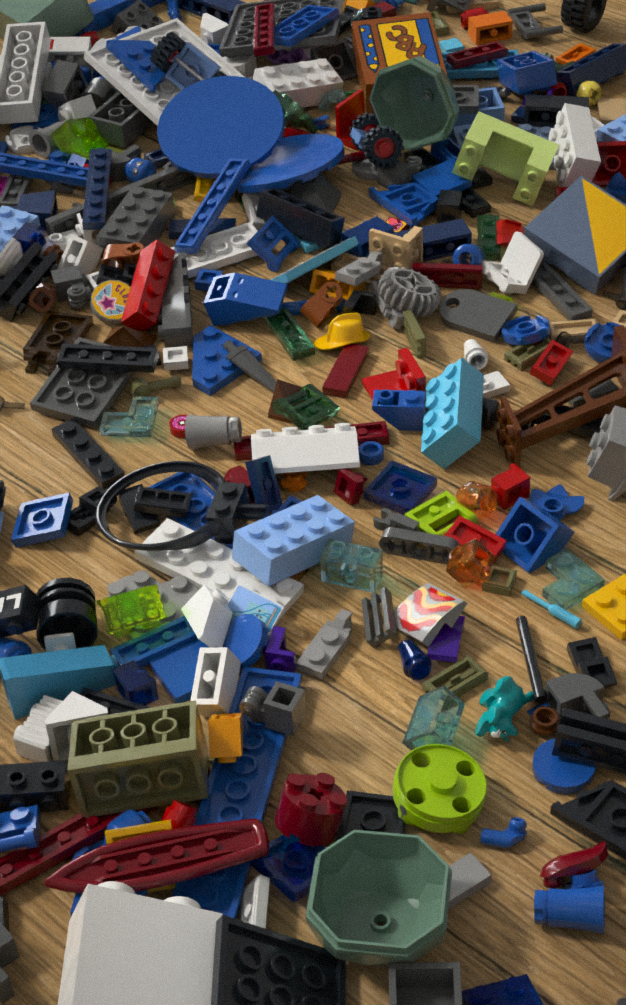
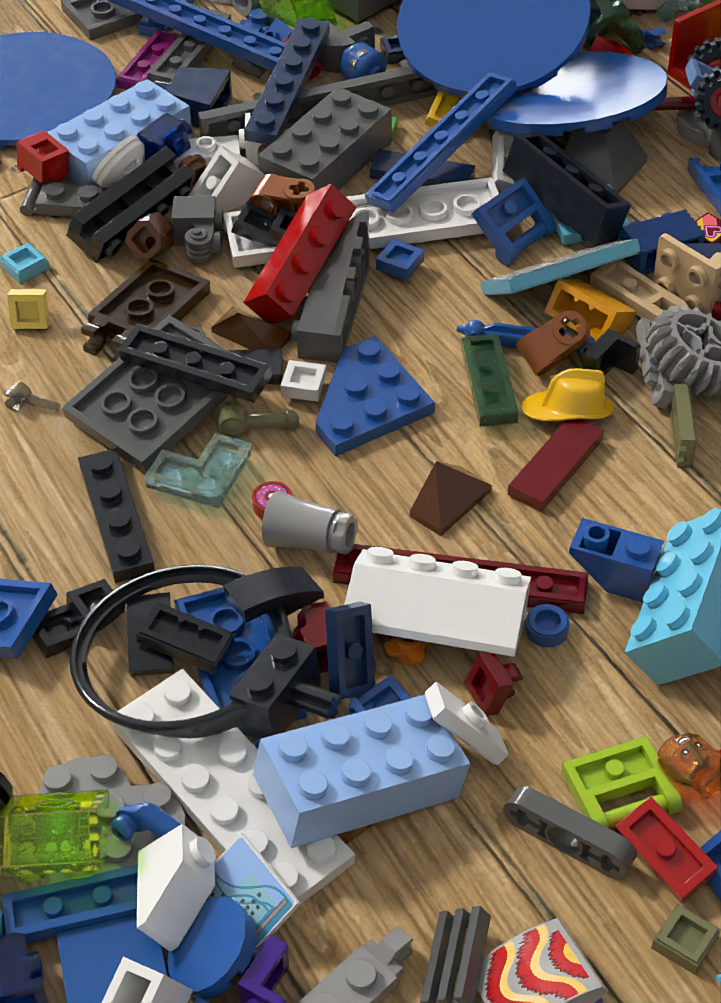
camera: 15 degrees right, 5 degrees up
tile [90,280,131,324] -> none
blue slope [203,273,288,326] -> none
dark grey bar [223,340,277,393] -> none
clear green plate [272,384,340,430] -> none
clear light blue brick [320,539,383,593] -> none
light grey hinge [335,251,384,286] -> none
red bracket [362,348,426,402] -> none
clear blue plate [364,460,437,515] -> none
dark grey plate [373,508,420,546] -> none
clear orange brick [446,538,495,588] -> none
none -> blue arm [110,802,181,841]
none -> black slope [223,566,324,623]
none -> white plate [425,682,509,766]

